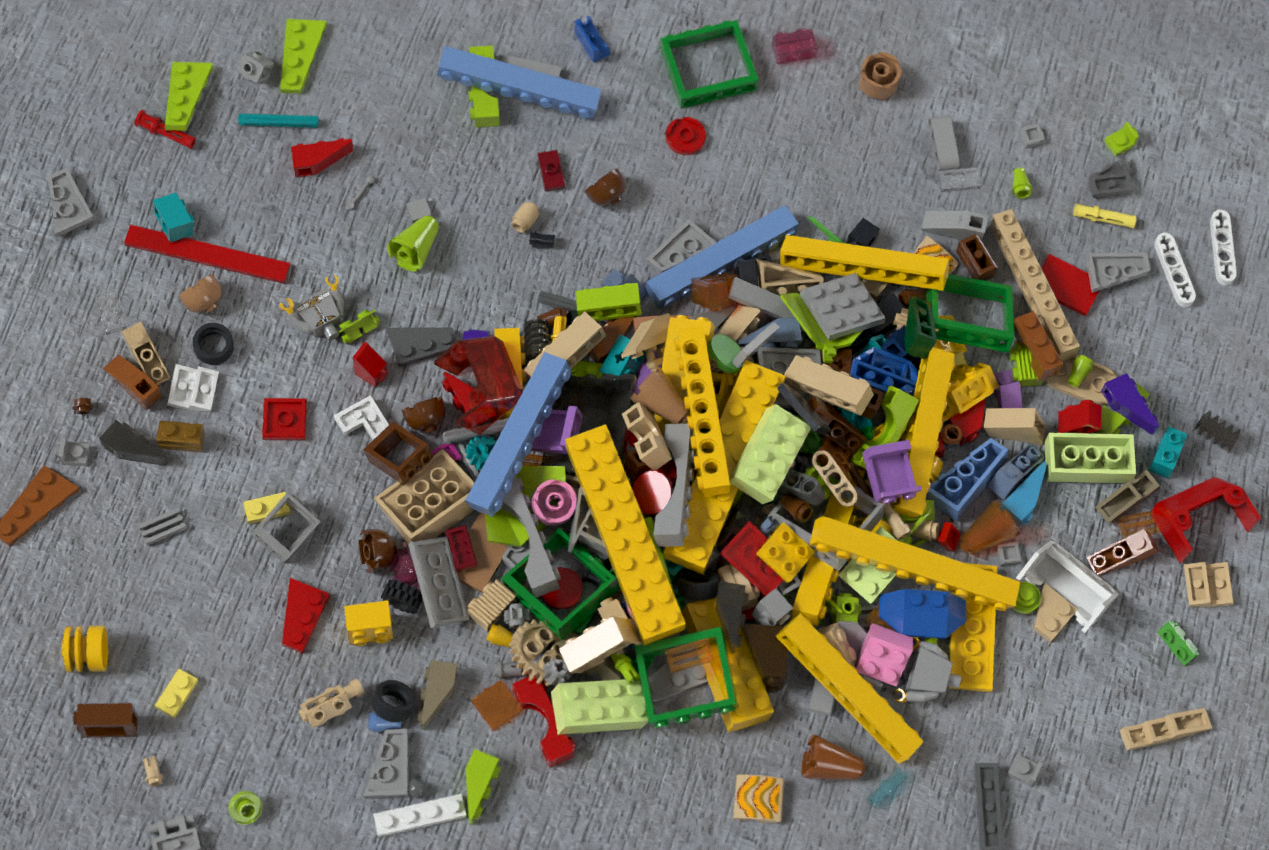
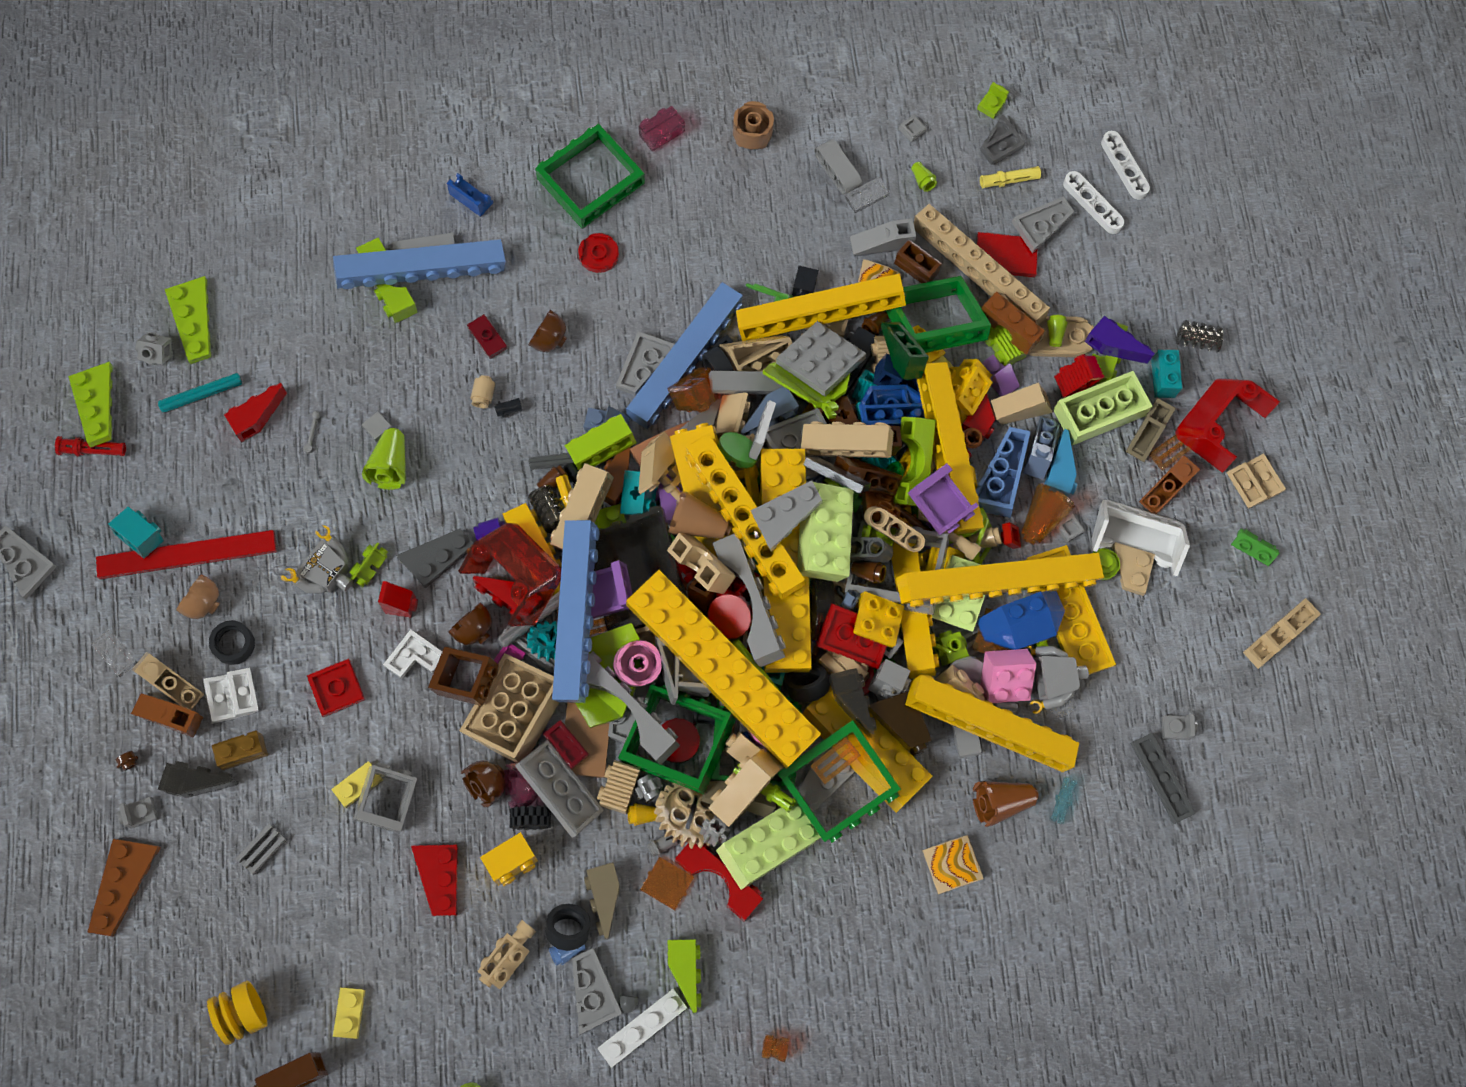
camera: 25 degrees left, 5 degrees up
none -> light grey wing [751,481,822,552]

